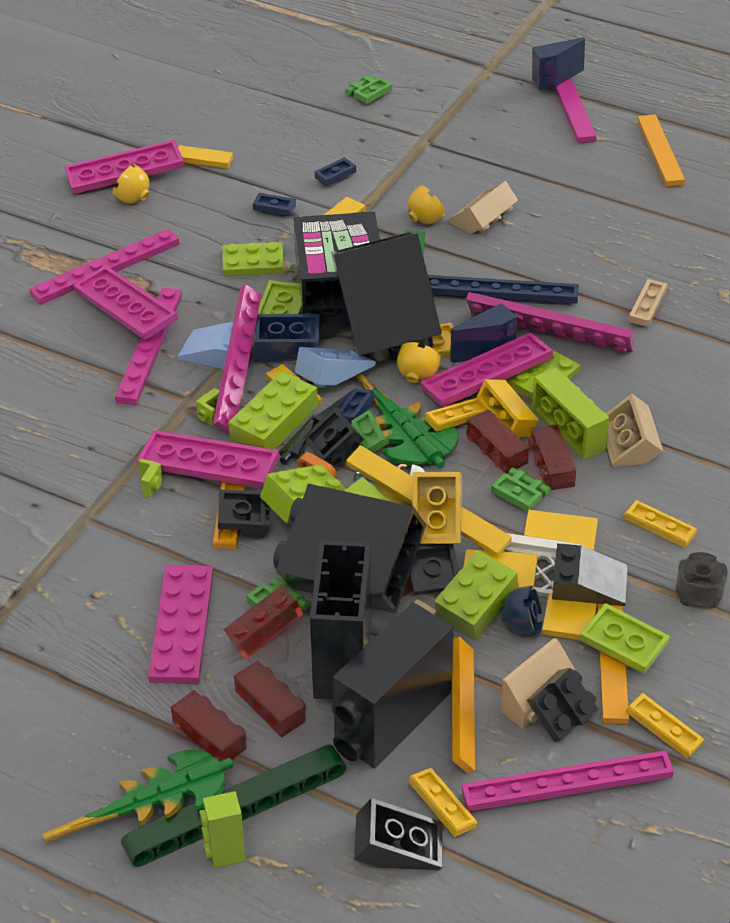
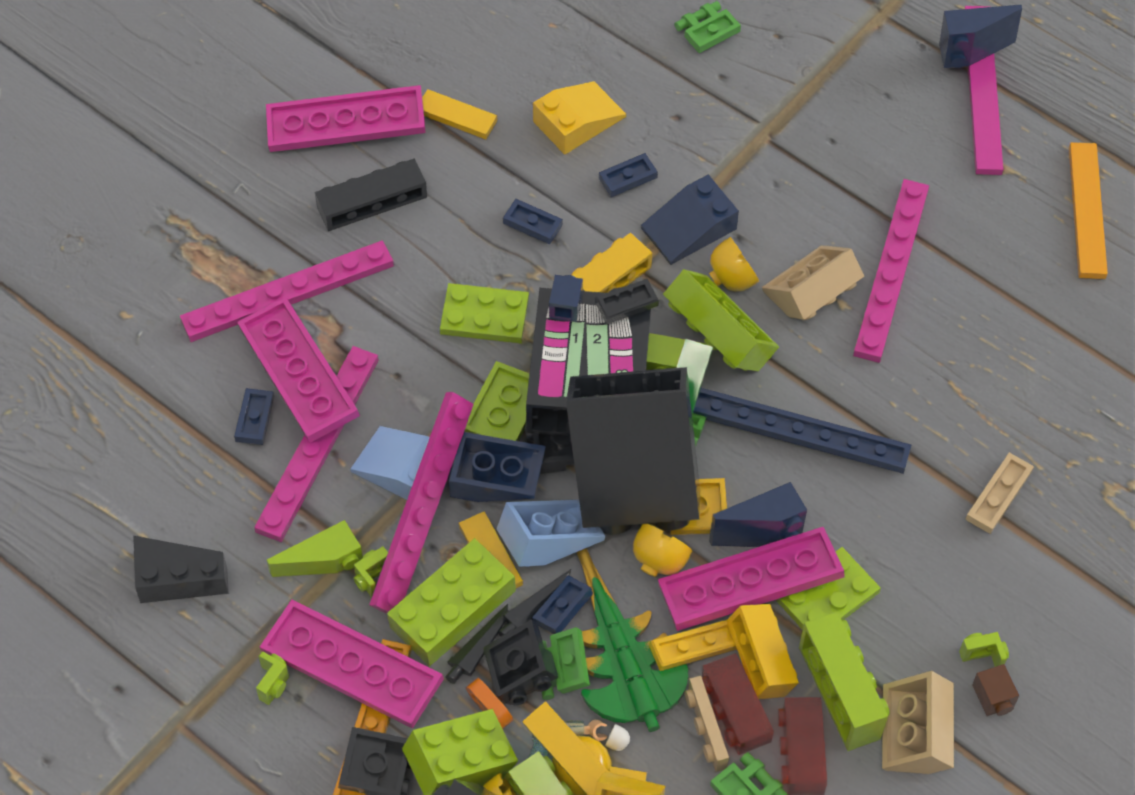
camera: 10 degrees right, 15 degrees up
yellow cylinder [112,164,150,204] -> none
dark pink plate [466,292,635,353] -> none
none -> black wedge [133,535,229,603]
none -> dark blue plate [234,388,274,445]
none -> lime slope [267,520,363,577]
none -> black brick [315,158,427,232]
none -> yellow slope [533,81,626,155]
none -> dark blue brick [549,275,583,322]
none -> black plate [595,279,659,325]
none -> dark blue slope [641,174,739,265]
none -> lime brick [663,269,779,372]
none -> tan plate [685,676,729,772]
none -> dark pink plate [853,179,929,363]
none -> lime bracket [959,632,1009,667]
none -> reddish brown brick [972,664,1019,716]

